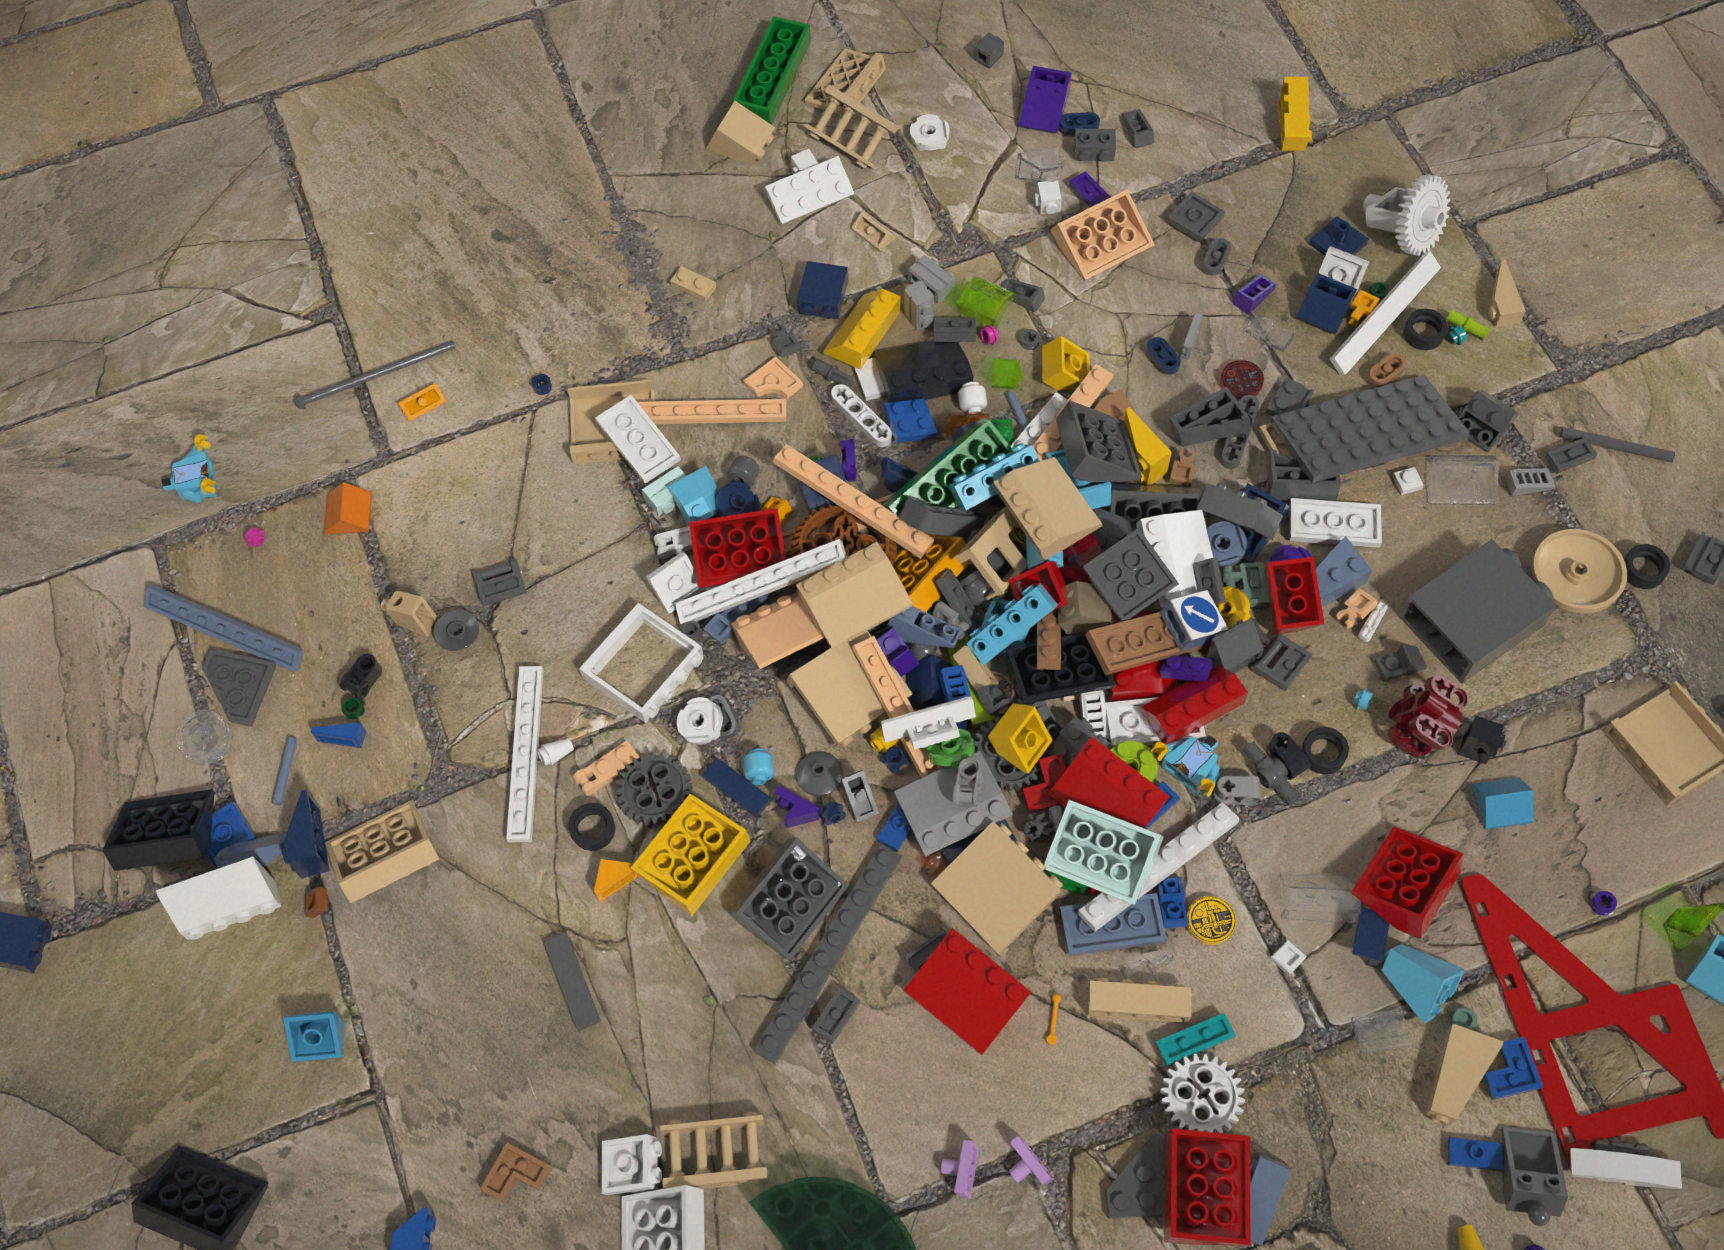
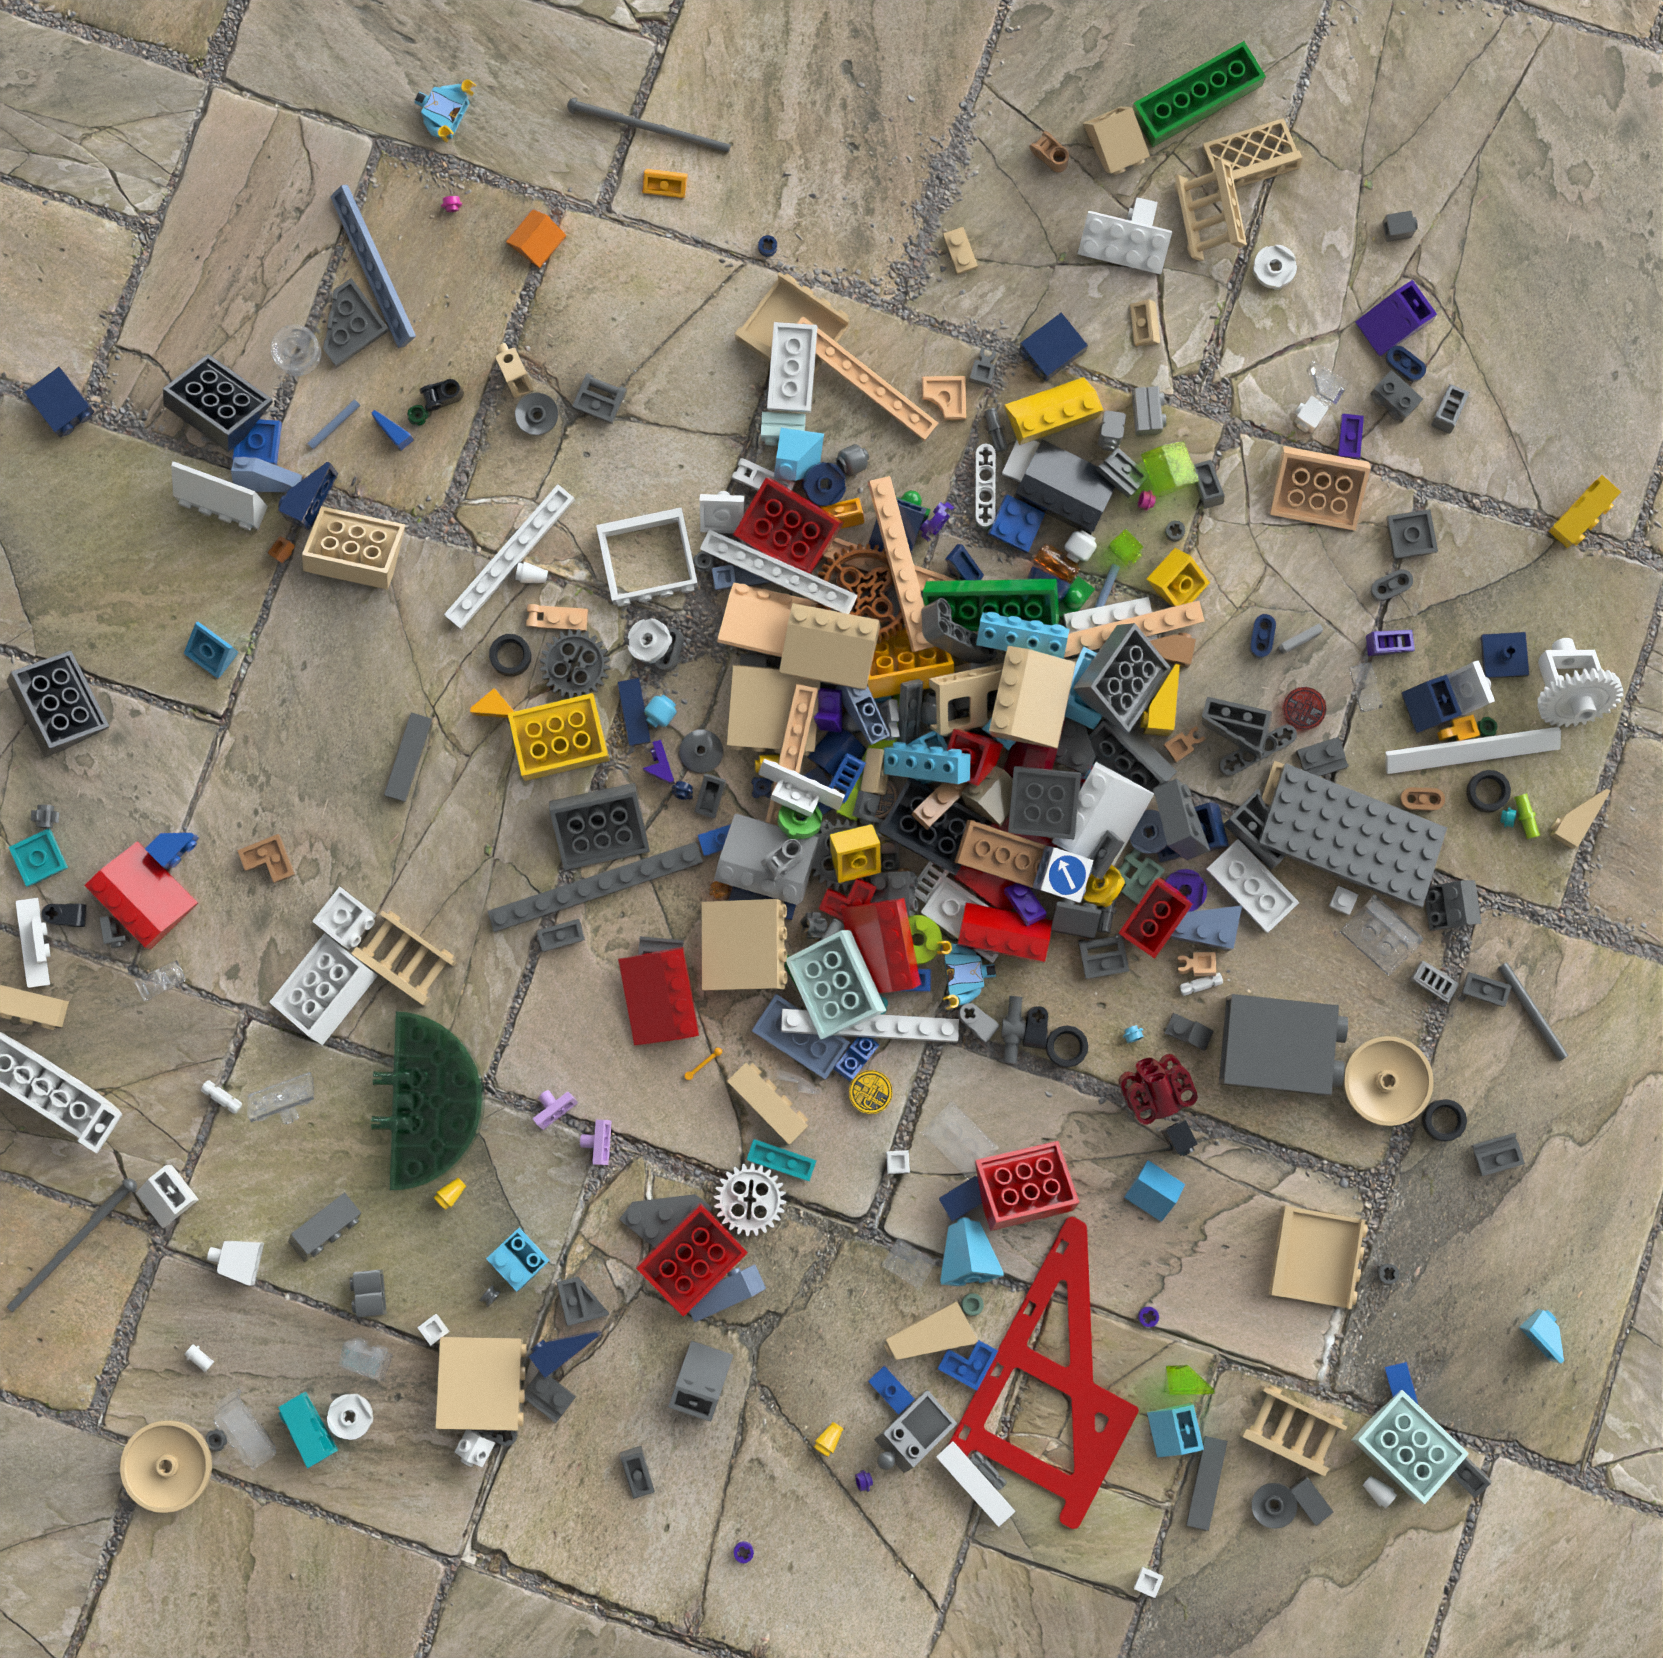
camera: 40 degrees right, 20 degrees up
none -> medium nougat piece [1029,131,1069,173]

